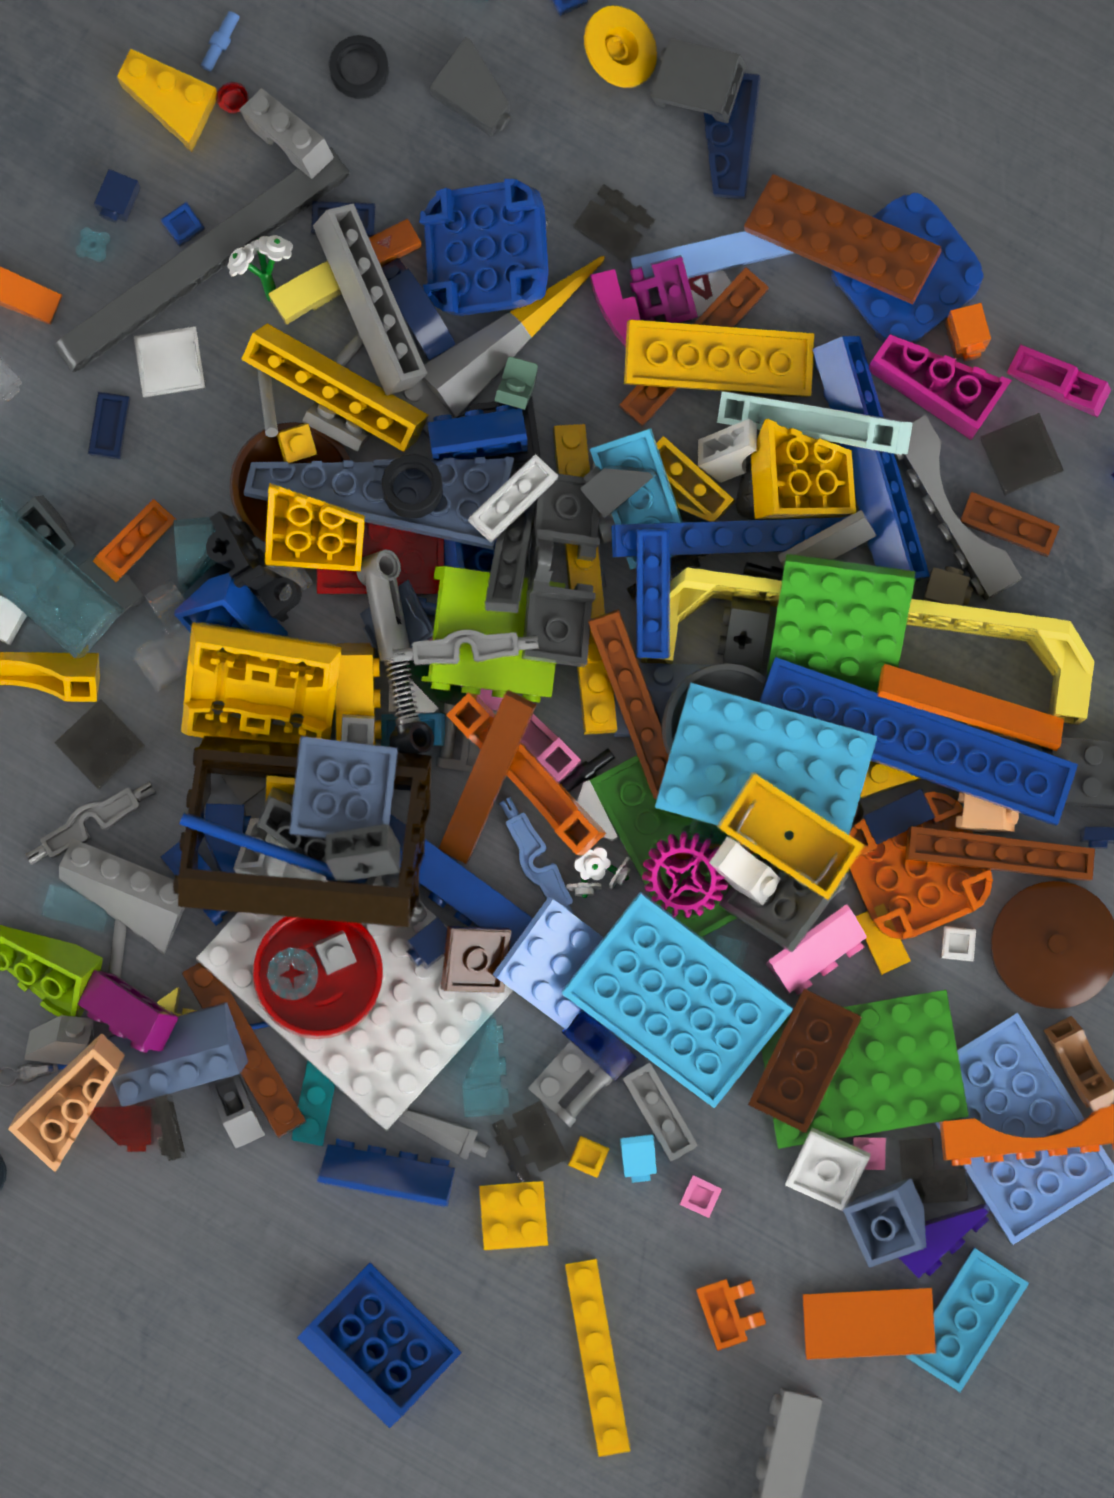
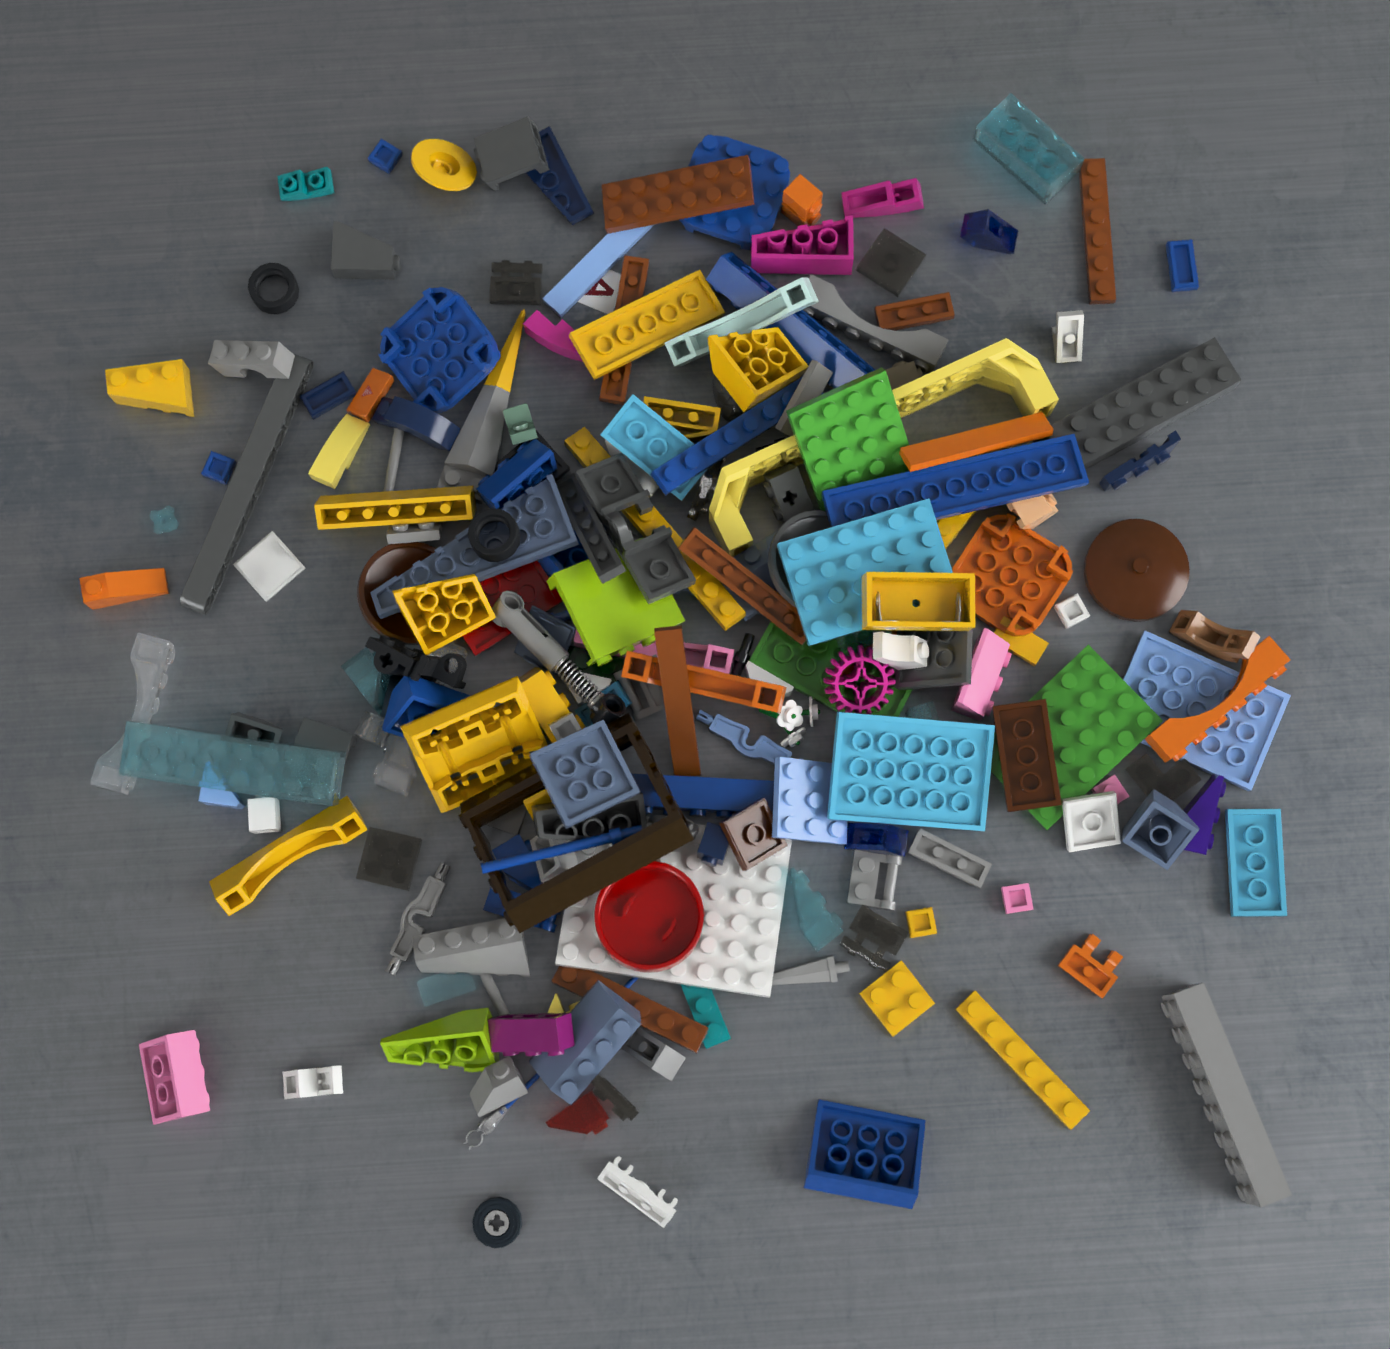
camera: 30 degrees left, 5 degrees down
light nougat wedge [8,1033,125,1172] -> none
dark blue tile [88,392,130,460] -> none
orange plate [93,499,177,583] -> none
dark blue brick [94,169,141,222] -> none
medium blue bar [200,11,240,72] -> none
red plate [217,82,248,113] -> none
white plant [227,235,293,302] -> none
light grey bar [258,369,278,437] -> none
clear light blue gear [266,948,318,1000] -> none
yellow plate [277,423,317,463] -> none
light grey brick [313,203,428,396] -> none
light grey plate [313,930,357,975] -> none
blue slope [317,1139,455,1207] -> none
dark grey brick [325,824,400,882] -> none
light grey piece [392,630,539,665] -> none
white tile [468,454,559,543] -> none
dark grey slope [580,465,657,518] -> none
medium azure slope [619,1134,657,1183] -> none
magenta plate [630,255,698,323] -> none
blue tile [636,528,671,658] -> none
white arch [698,419,757,483] -> none
orange tile [803,1288,936,1360] -> none
dark blue tile [863,788,935,845] -> none
dark orange plate [905,826,1095,881] -> none
none -> white plate [597,1156,678,1228]

